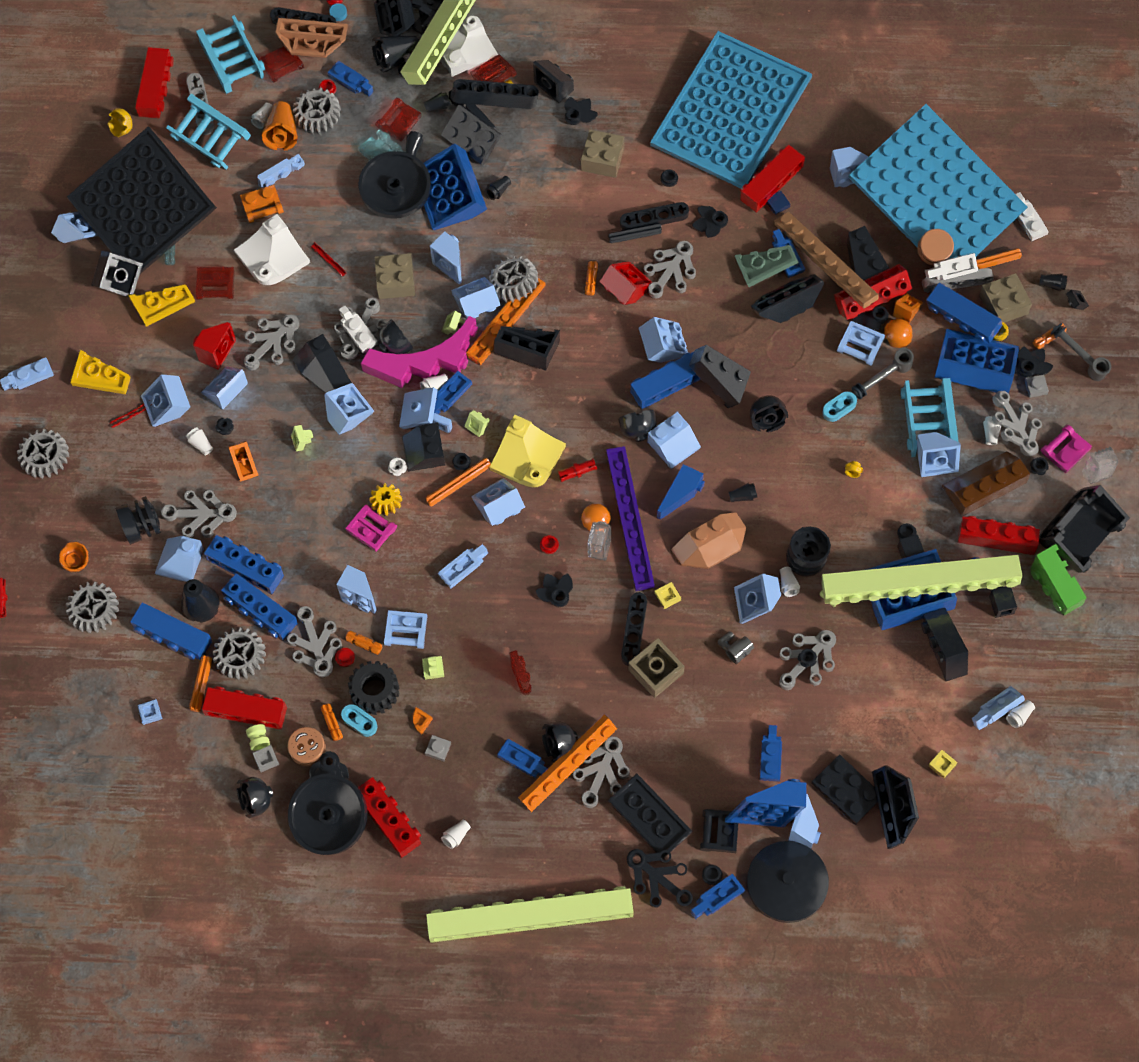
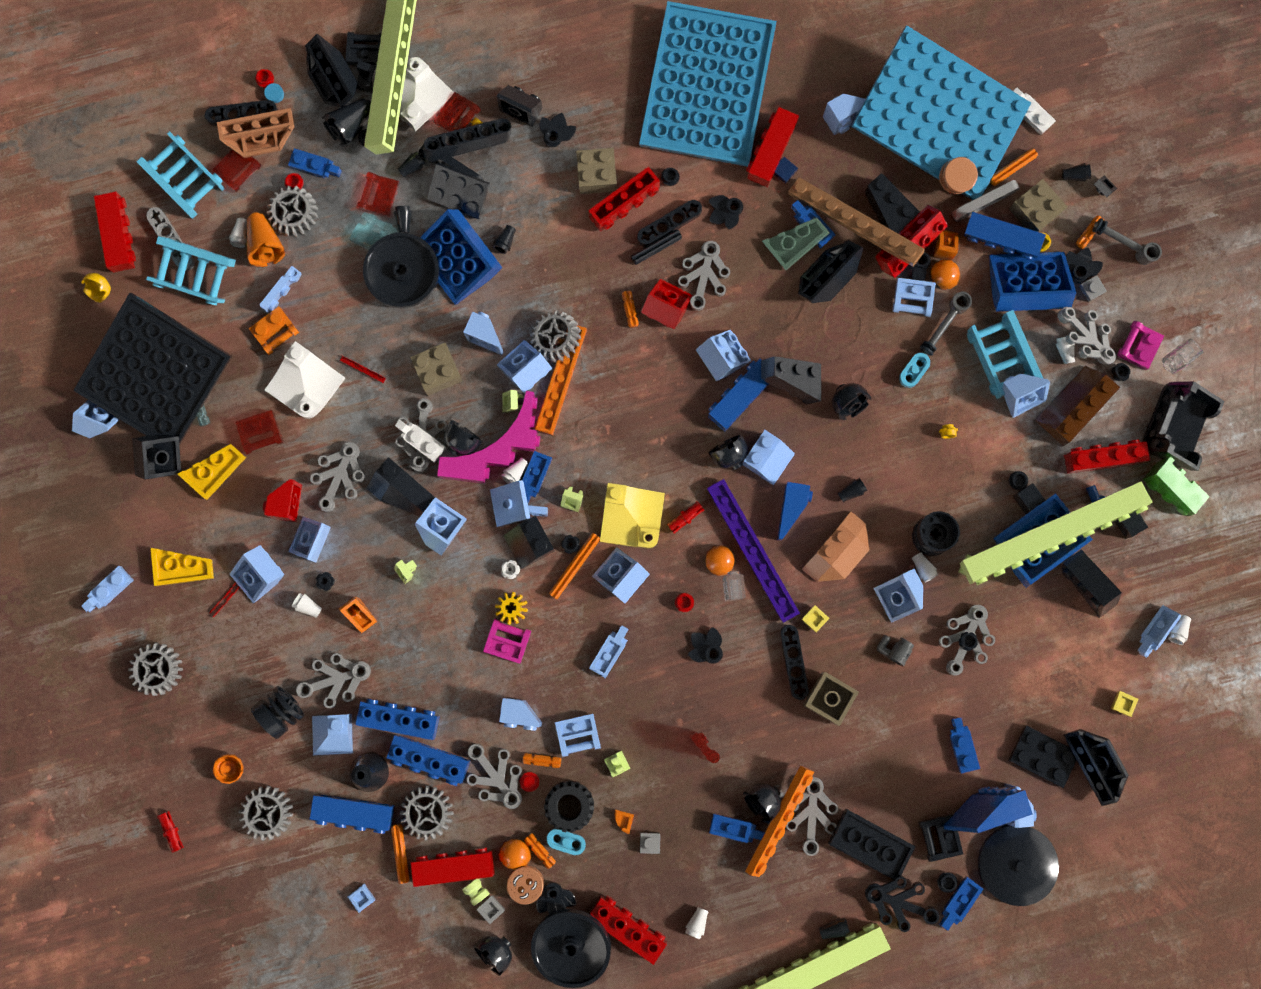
camera: 20 degrees left, 15 degrees up
black wedge [494,326,560,371] -> none
white hinge [925,253,978,280] -> none
none -> orange hair [499,839,531,870]
none -> red brick [588,166,660,232]
none -> black cone [819,917,850,940]

